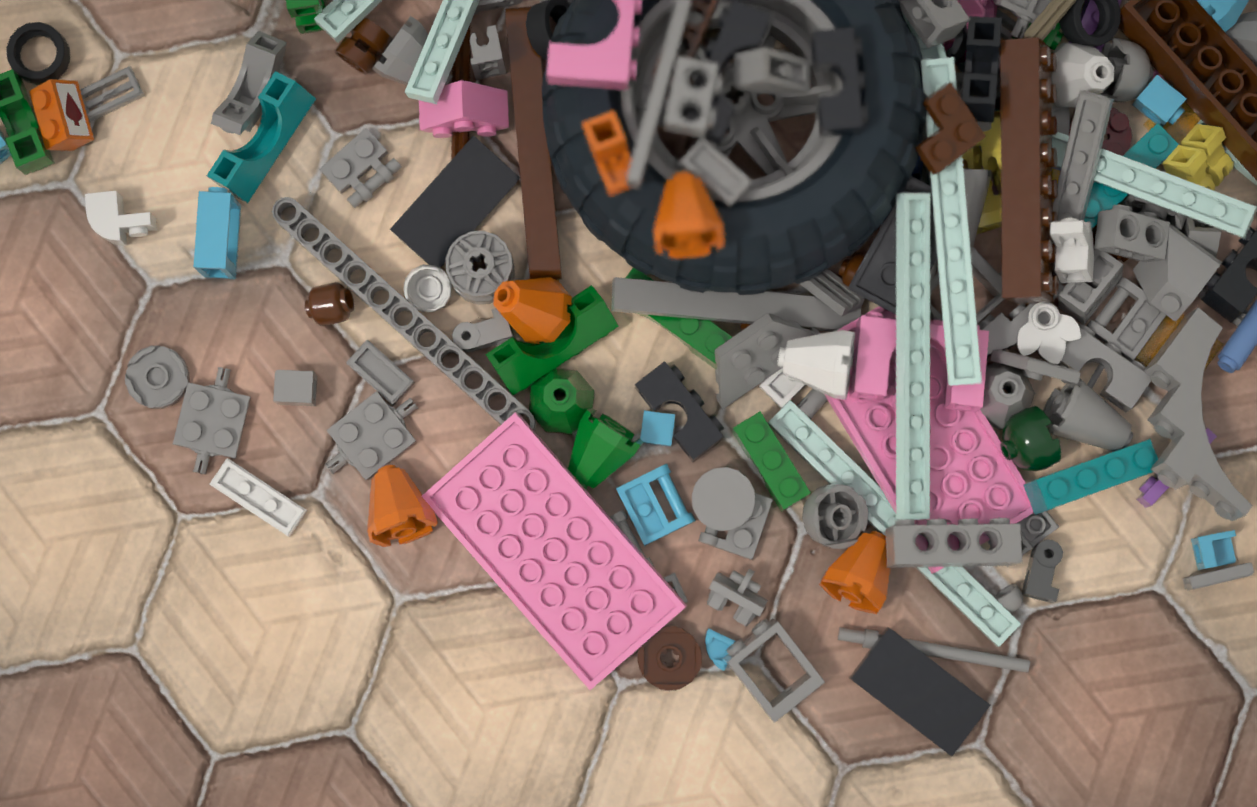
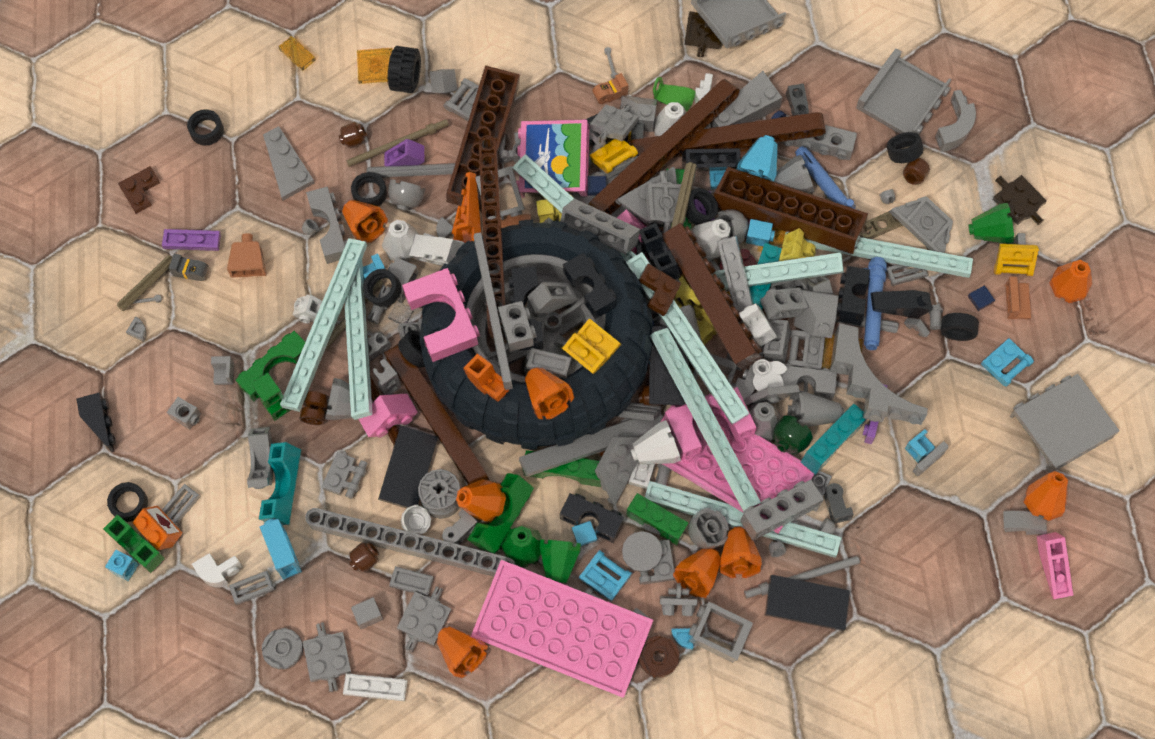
camera: 30 degrees left, 15 degrees down
none -> light grey tile [229,571,275,605]
none -> yellow slope [562,318,621,374]
none -> orange cone [673,548,721,598]
none -> light grey hinge [769,540,786,557]

